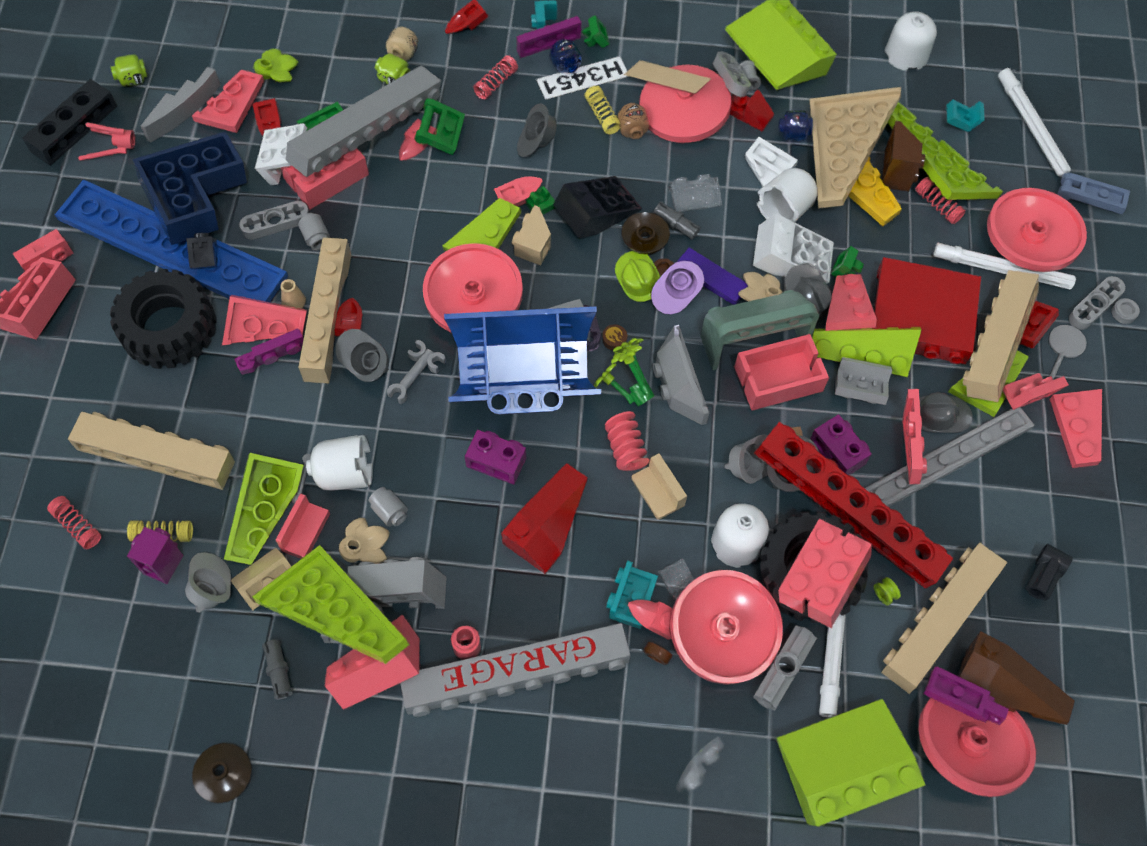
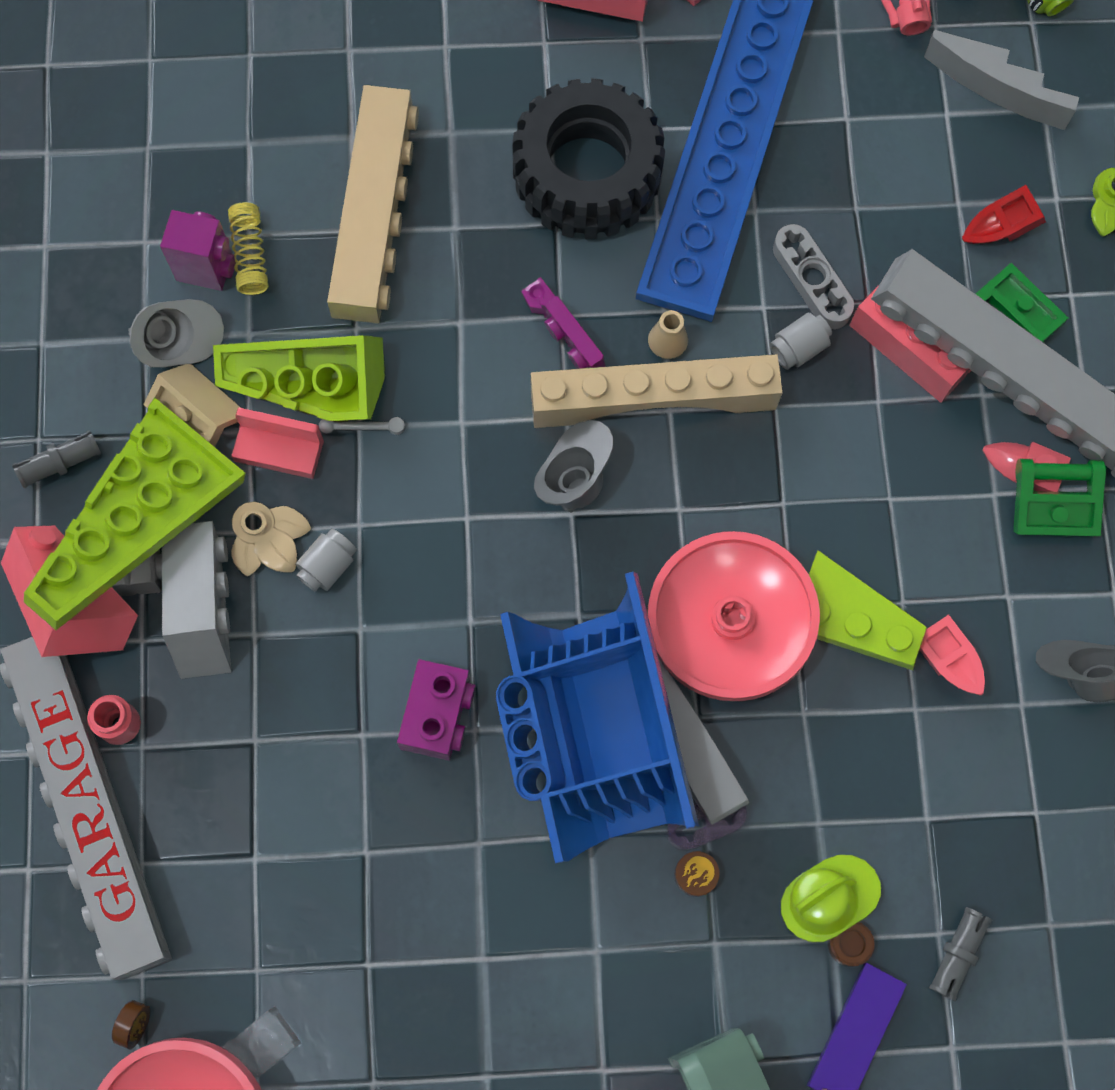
camera: 80 degrees right, 10 degrees up
coral piece [47,496,101,549] -> none
dark blue brick [133,131,247,245] -> none
black bracket [187,233,217,269] -> none
coral wing [192,70,264,133] -> none
coral wing [222,295,307,345] -> none
white bracket [255,124,307,185] -> none
white cylinder [306,435,373,490] -> none
red plate [334,298,362,336] -> none
light grey bar [387,340,446,404] -> none
red wedge [502,463,588,575] -> none
tan slope [512,205,551,266] -> none
green tile [525,186,555,215] -> none
black slope [553,176,642,238] -> none
plant [593,338,655,407] -> none
coral piece [605,411,650,471] -> none
teal bracket [606,561,658,629] -> none
dark brown dish [622,212,670,254] -> none
coral plate [628,600,673,640] -> none
tan panel [631,454,687,520] -> none
lavender piece [651,261,704,314] -> none
light grey wedge [653,325,709,425] -> none
clear bracket [668,174,722,212] -> none

